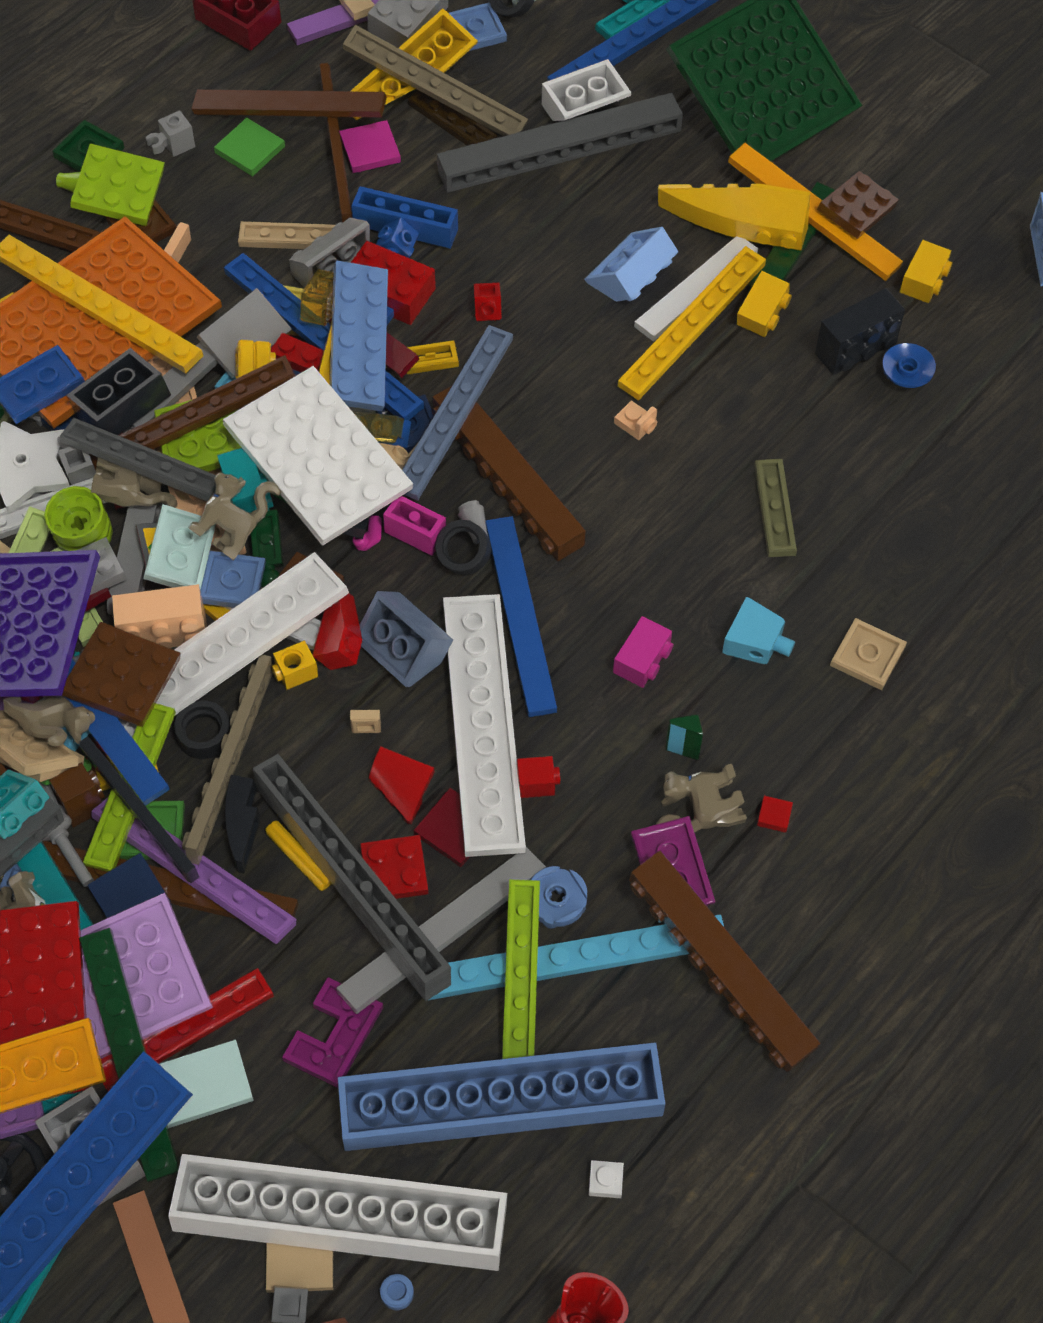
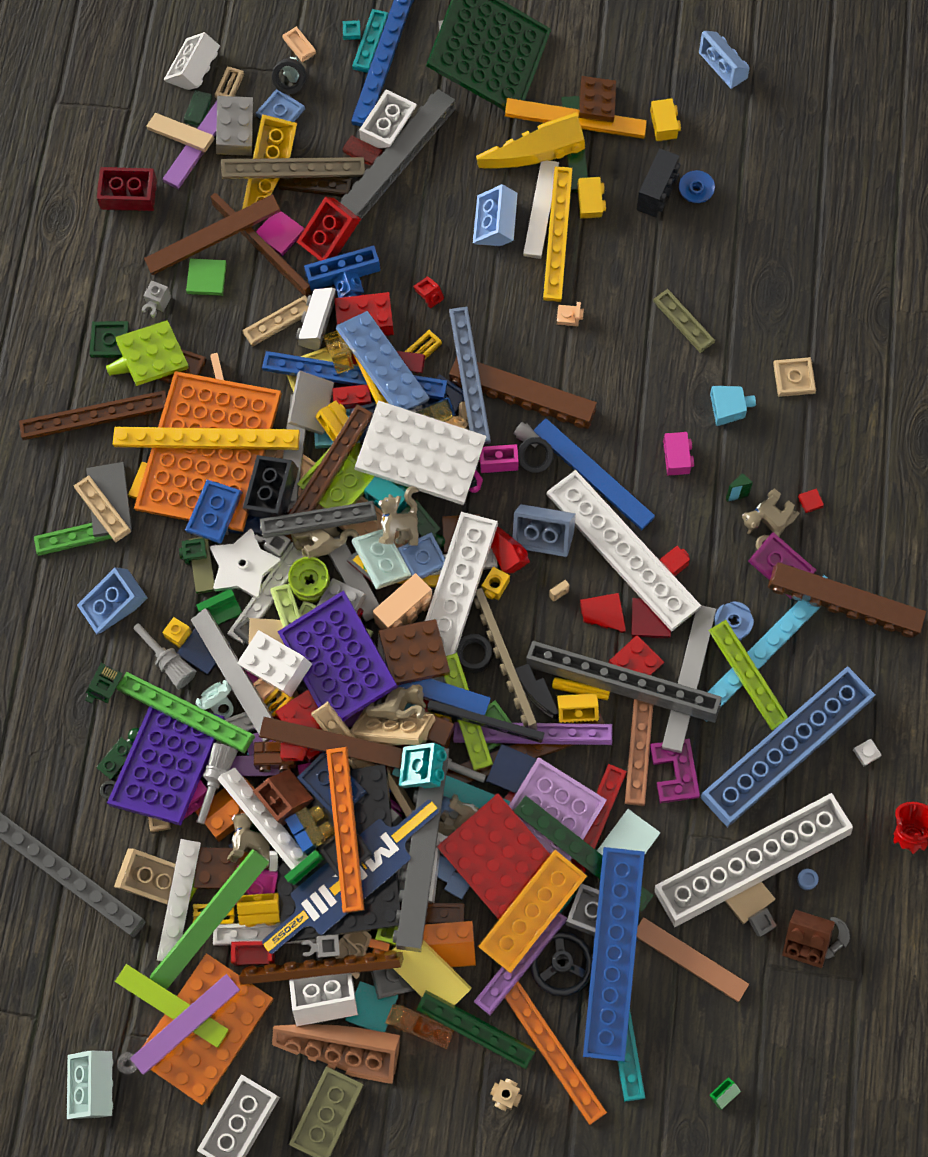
camera: 30 degrees left, 10 degrees up
none -> red brick [297,197,361,261]
none -> clear red tile [343,135,382,166]
none -> yellow brick [557,693,599,723]
none -> nougat tile [625,699,653,806]

